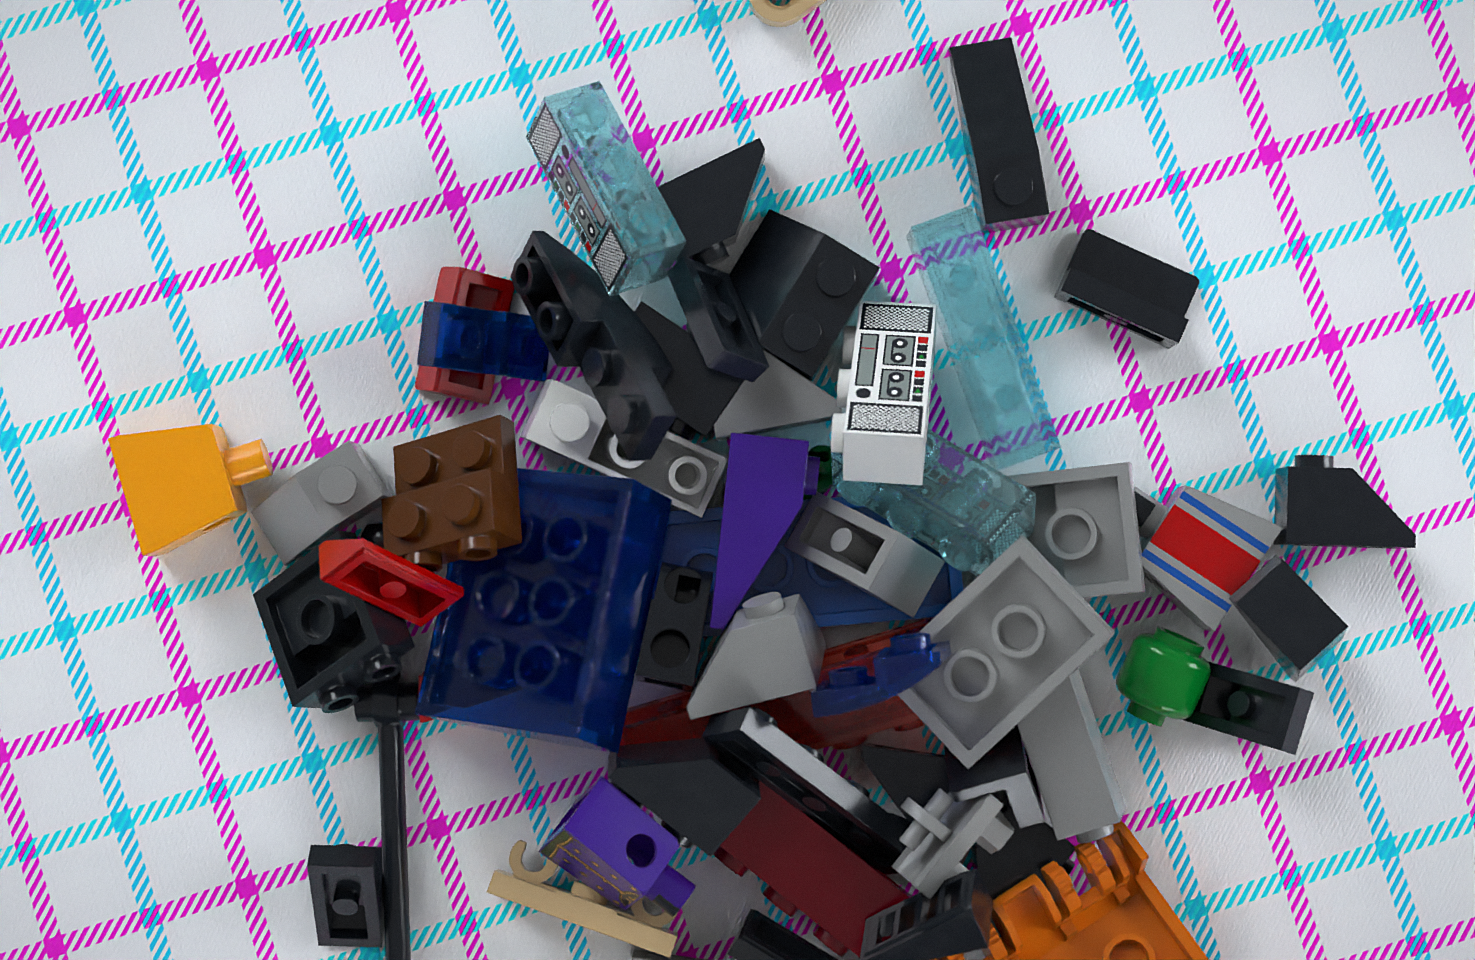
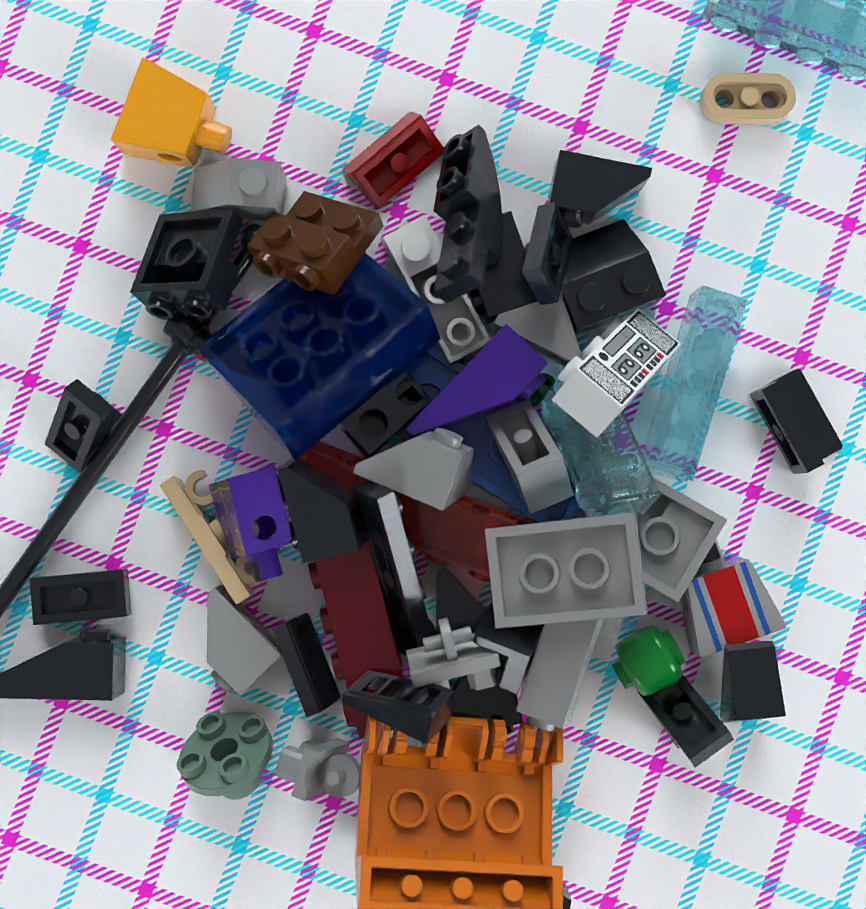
camera: 35 degrees right, 0 degrees up
red slope [319,538,464,627] -> none
clear blue slope [417,301,549,382] -> none
clear light blue brick [526,81,687,297] -> none
clear blue slope [811,632,951,718] -> none
black slope [948,37,1050,234] -> none
black slope [1274,455,1416,549] -> none

